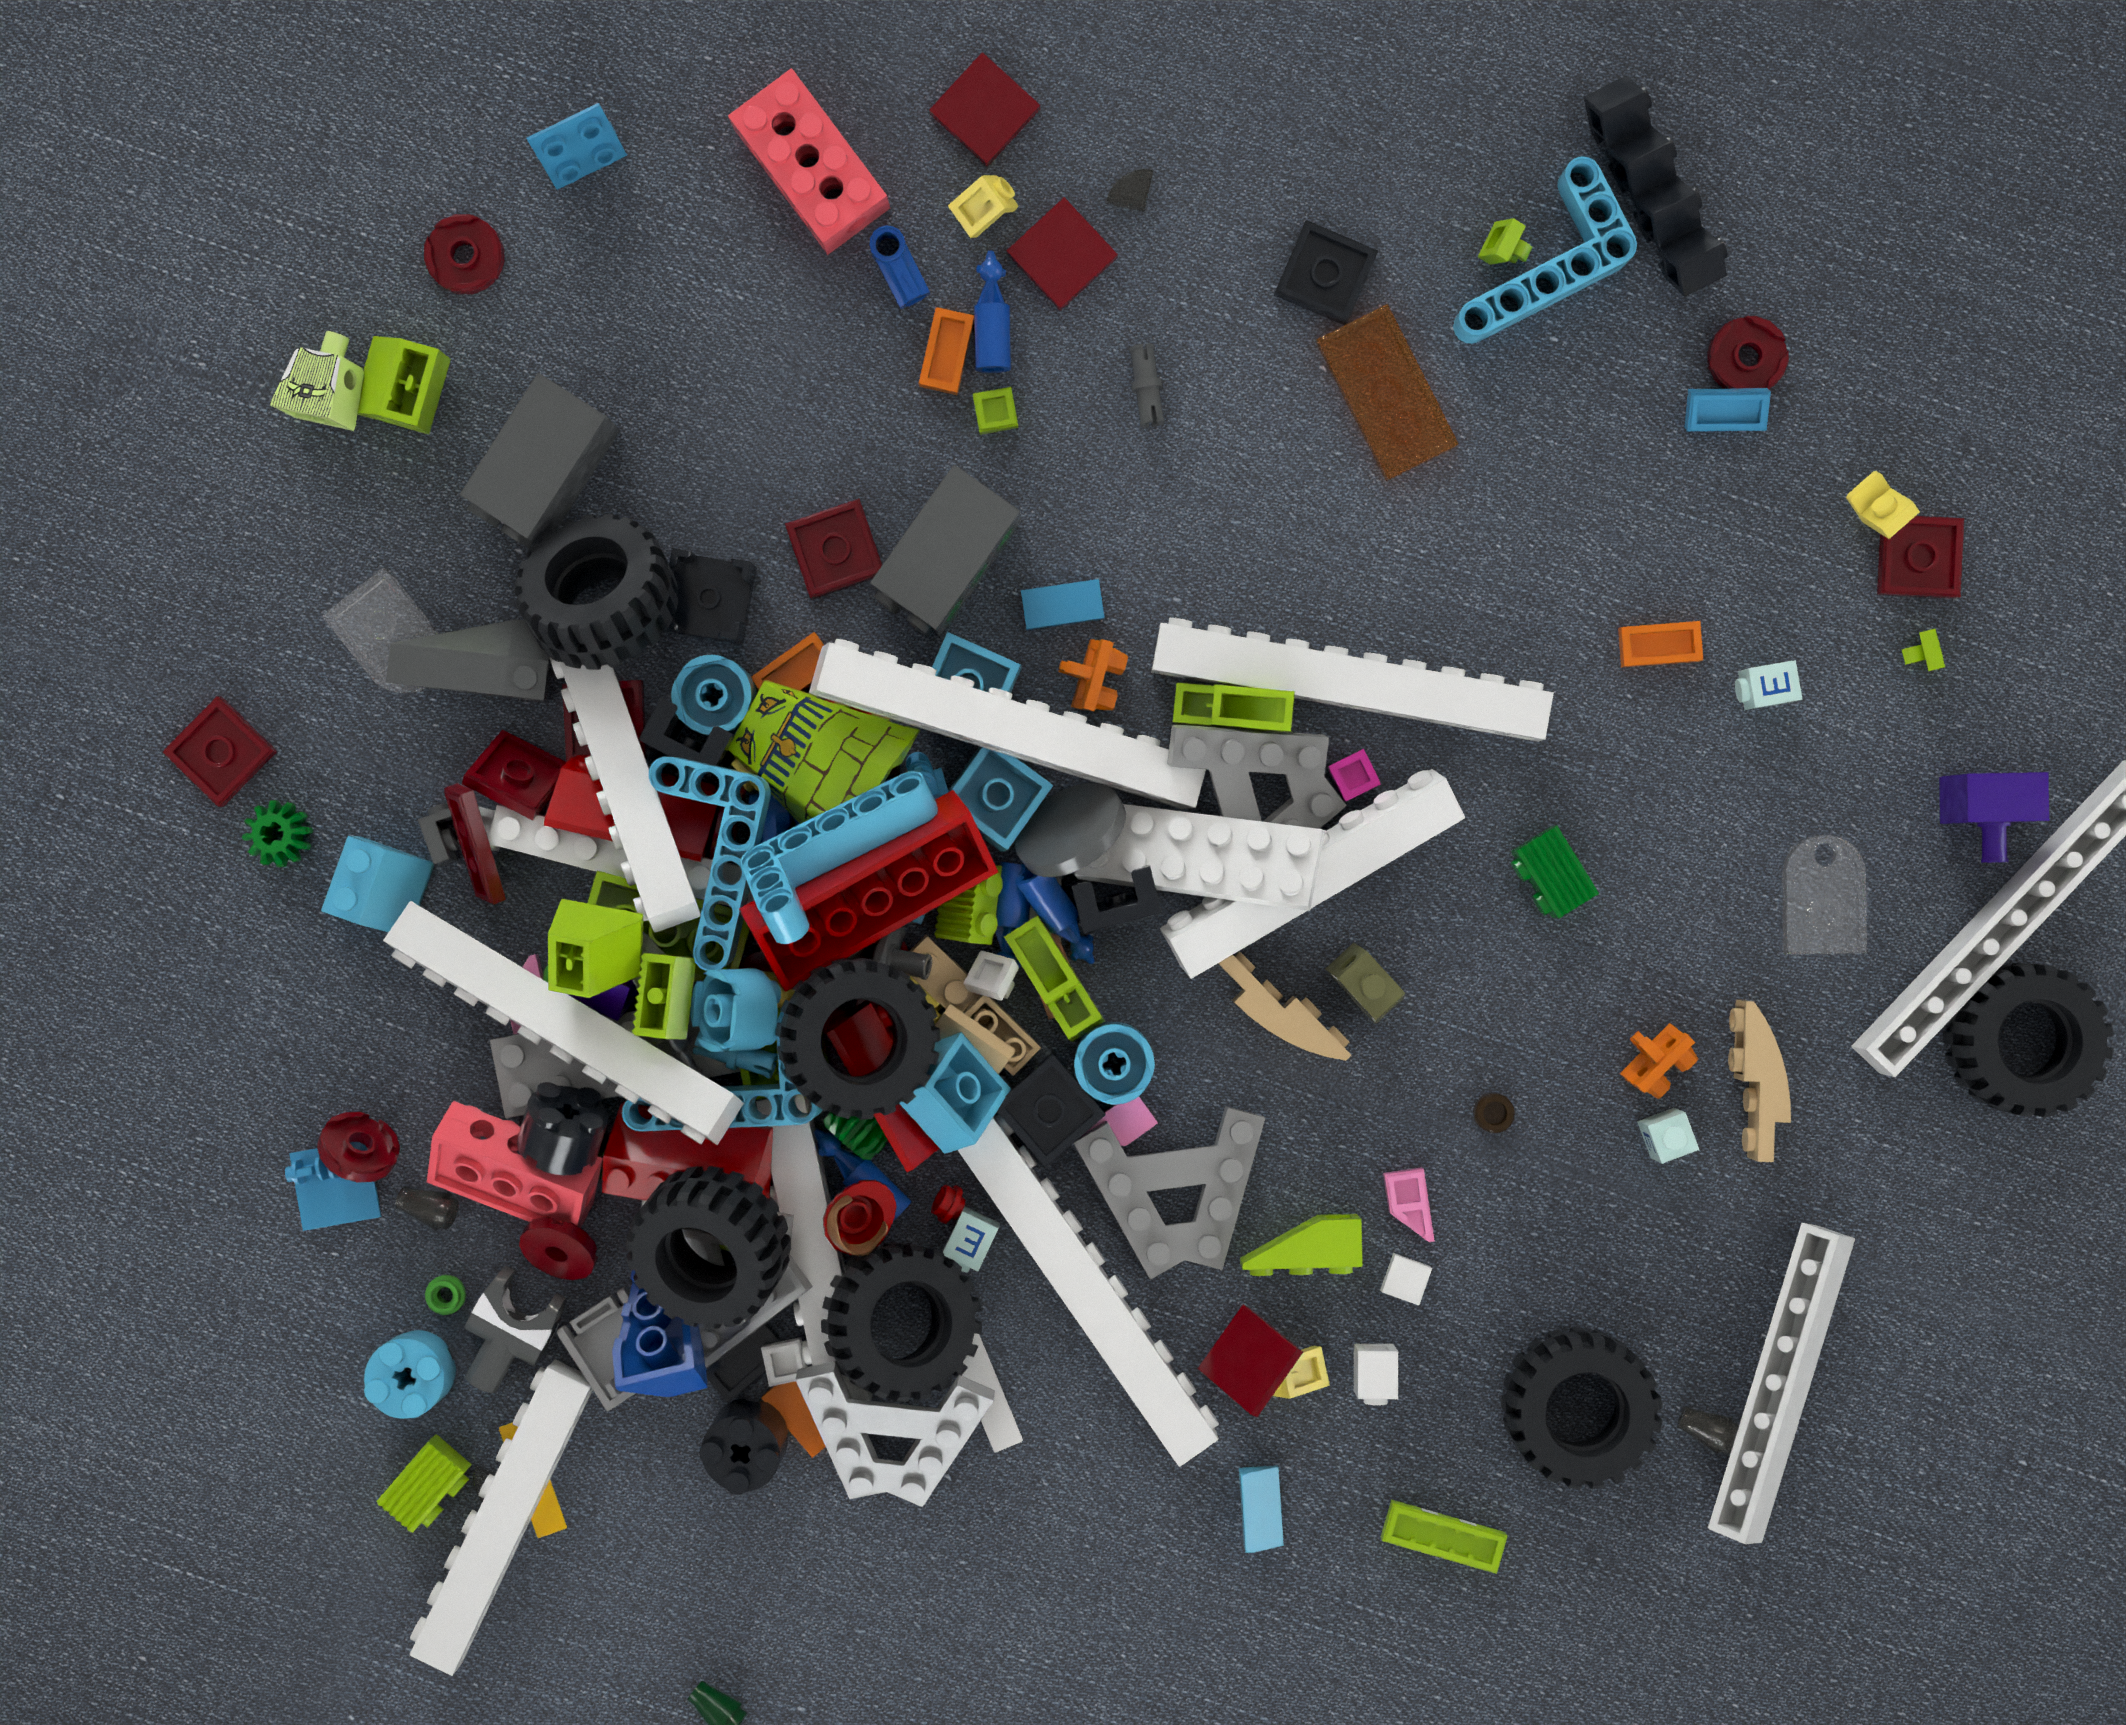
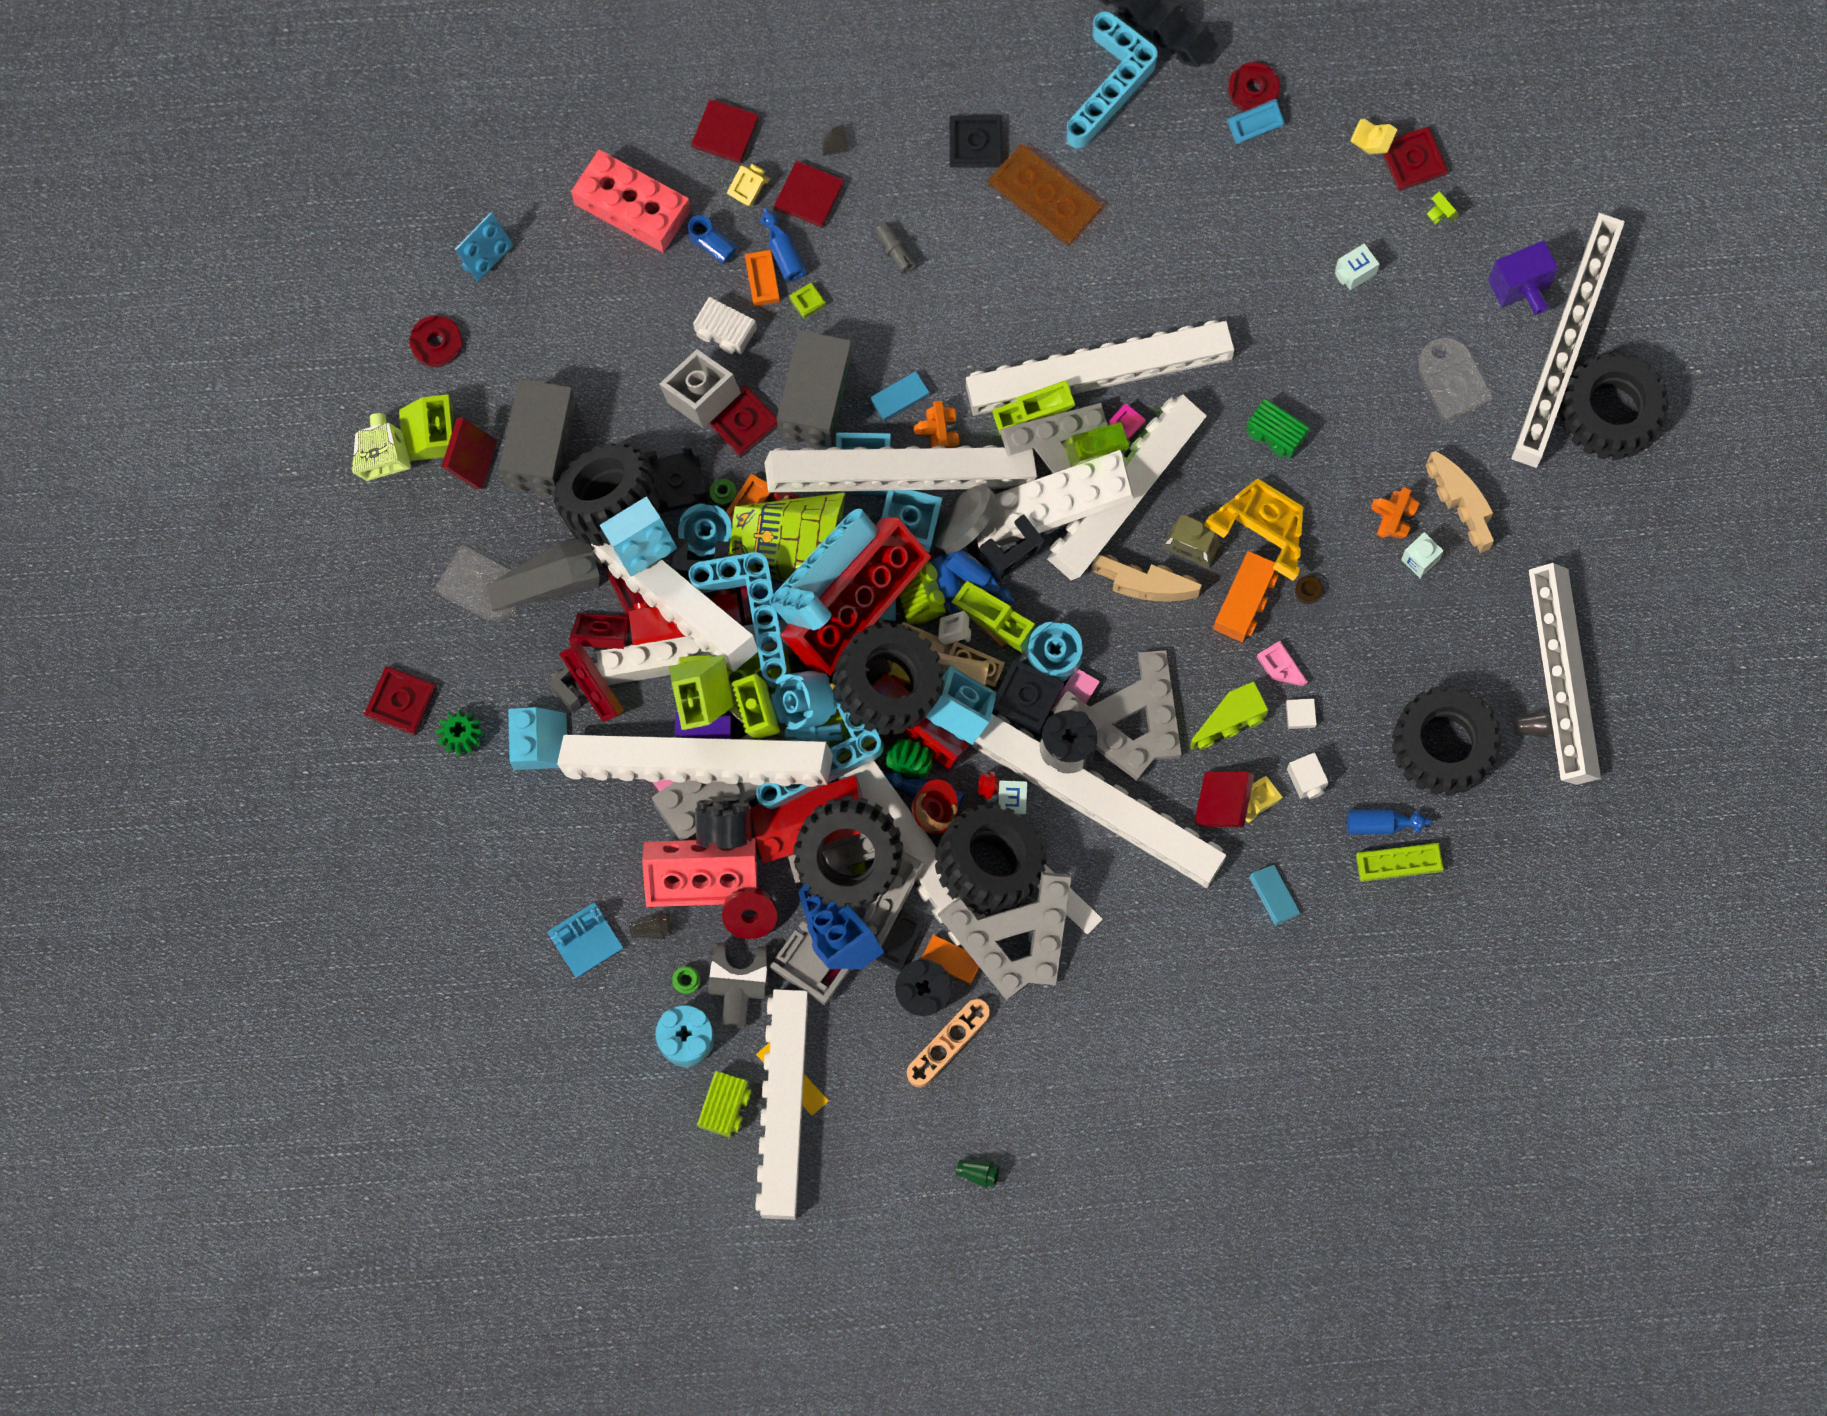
camera: 20 degrees left, 15 degrees down
dark red tile [317,1112,400,1183] -> none
white tile [761,1337,807,1387] -> none
lime tile [1478,218,1533,265] -> none
orange tile [1618,621,1703,668] -> none
none -> dark red tile [441,418,498,489]
none -> medium azure brick [599,497,677,577]
none -> light grey brick [659,349,741,428]
none -> white brick [693,297,757,355]
none -> bright green plate [710,479,737,505]
none -> light nougat beam [907,999,990,1087]
none -> black brick [1040,710,1098,774]
none -> clear neon green brick [1063,422,1130,467]
none -> yellow wing [1203,478,1303,581]
none -> orange brick [1213,551,1279,643]
none -> blue wheel [1347,810,1432,835]

